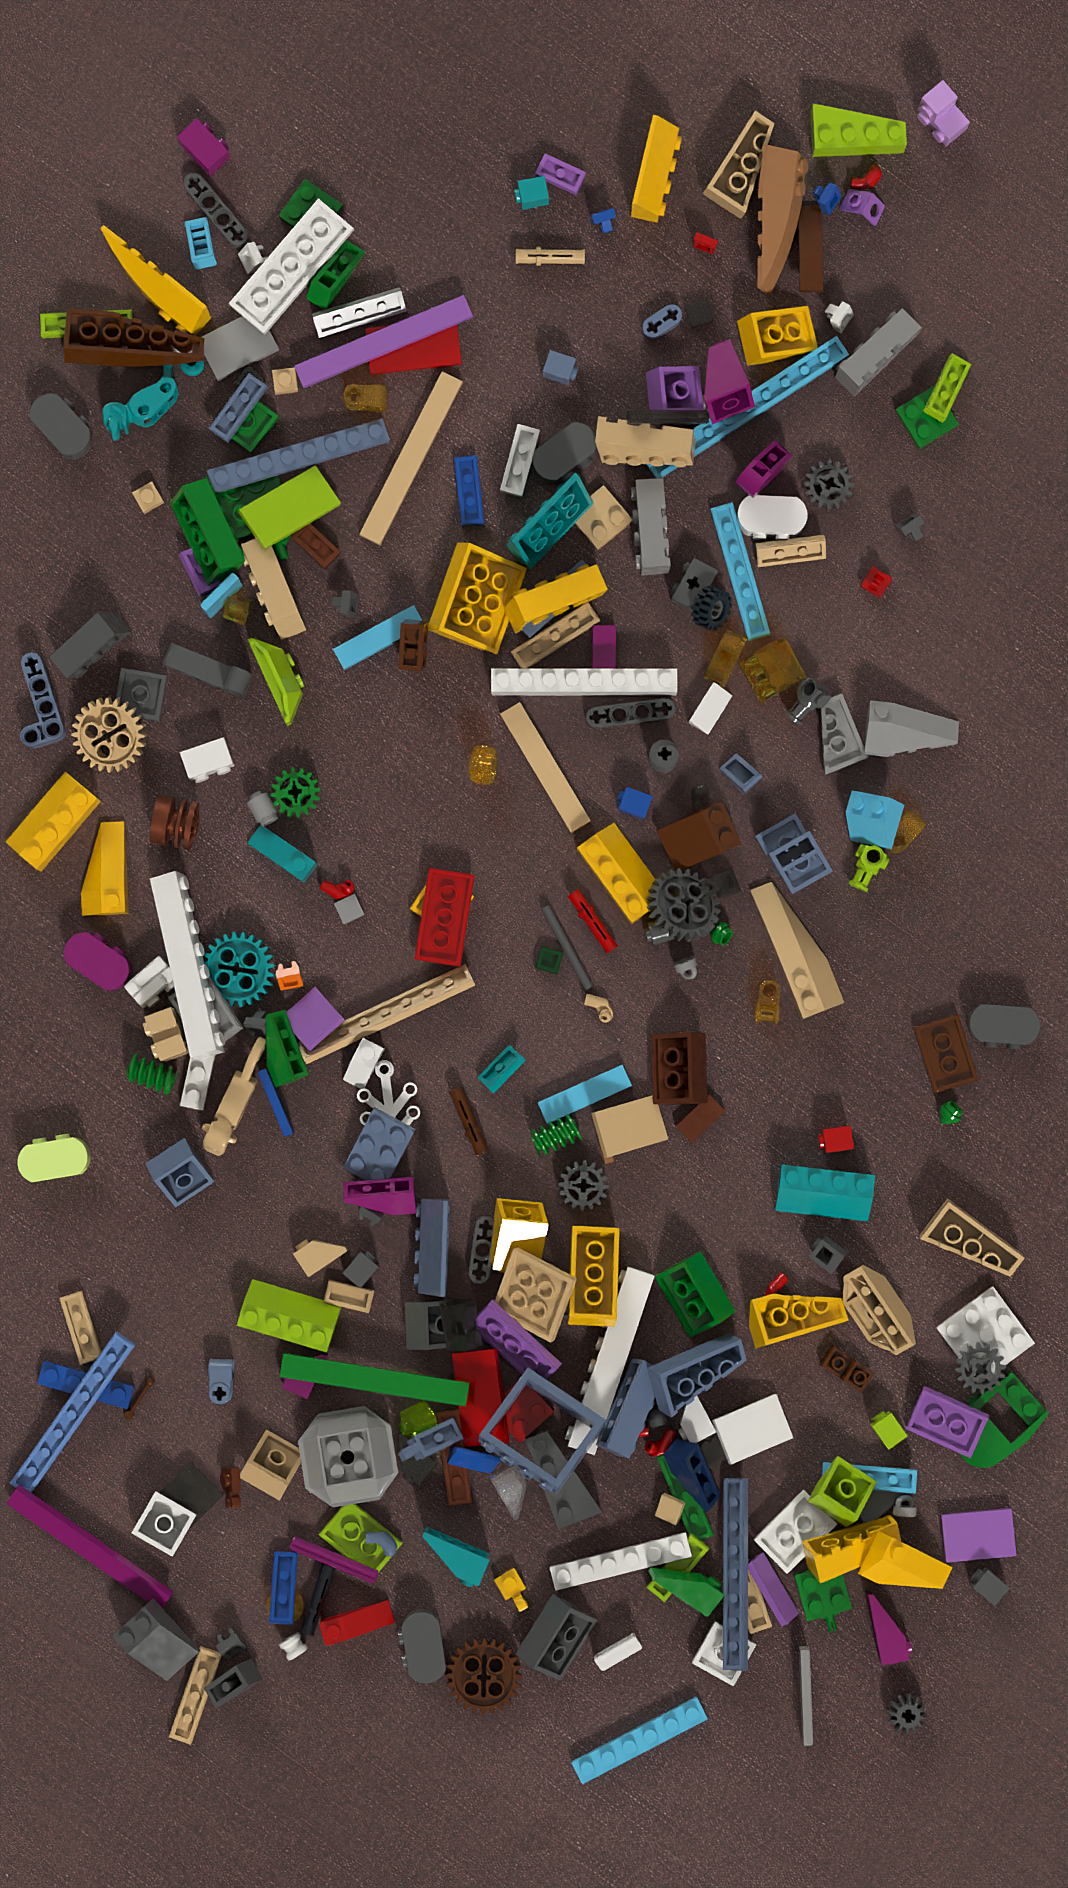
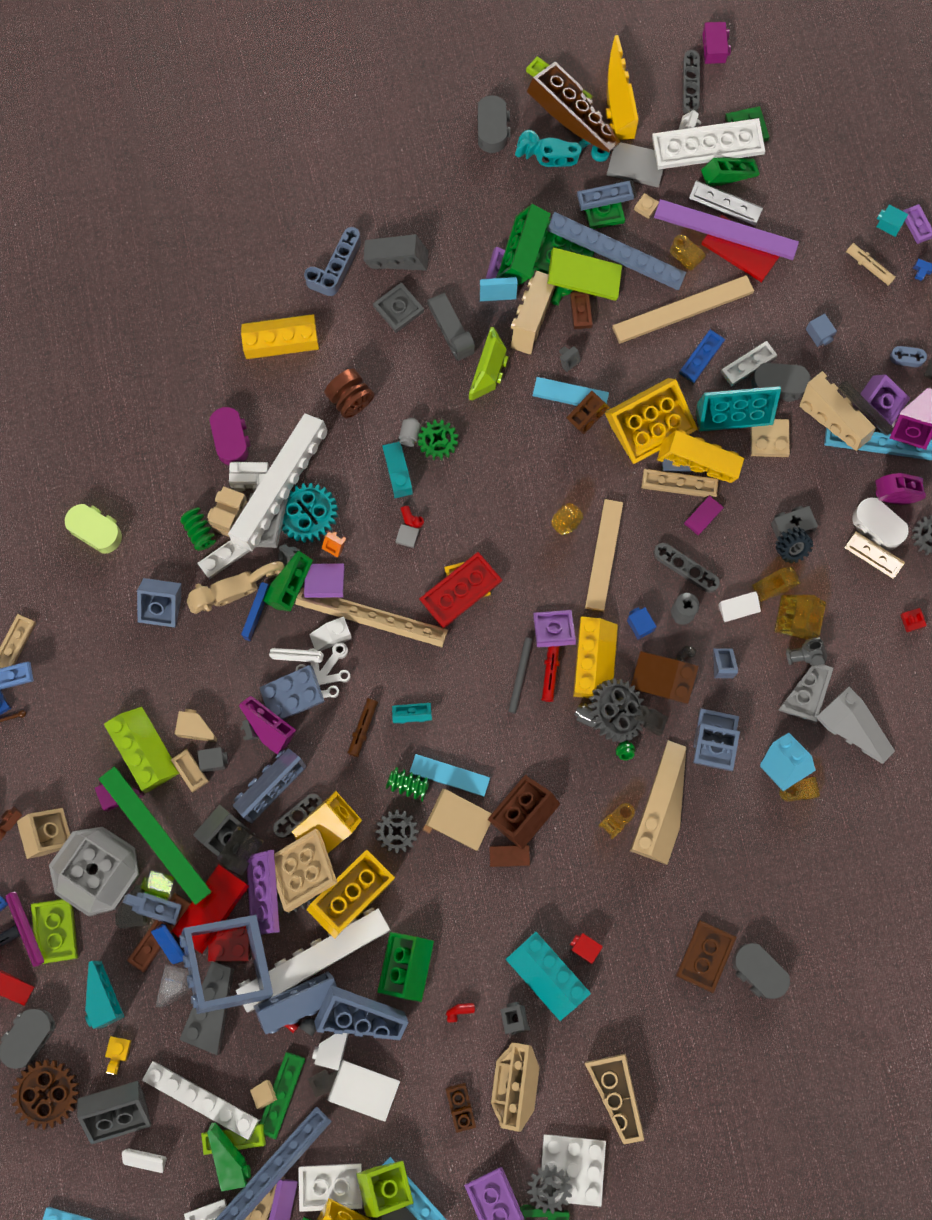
camera: 40 degrees right, 10 degrees down
tan gear [71,697,147,773] -> none
yellow wedge [81,821,129,916] -> none
tan plate [132,481,164,514] -> none
white brick [180,737,235,783] -> none
medium azure slope [185,217,217,269] -> none
sand blue piece [208,1359,235,1404] -> none
clear yellow tile [223,594,250,625] -> none
sand blue arm [366,1531,397,1557] -> none
white brick [491,669,677,696] -> none
dark green tile [535,946,564,975] -> none
tan arm [584,994,613,1023] -> none
light grey wedge [631,478,671,575] -> none
red arm [644,1428,677,1457] -> none
dark blue slope [663,1439,721,1512] -> none
light grey tile [674,956,698,980] -> none
medium azure tile [710,502,770,641] -> none
yellow wedge [749,1294,849,1348] -> none
lime connector [848,844,890,892] -> none
lime brick [870,1411,907,1450] -> none
green plate [940,1101,963,1125] -> none
none -> white axle [269,648,324,663]
none -> medium lavender tile [533,610,576,647]

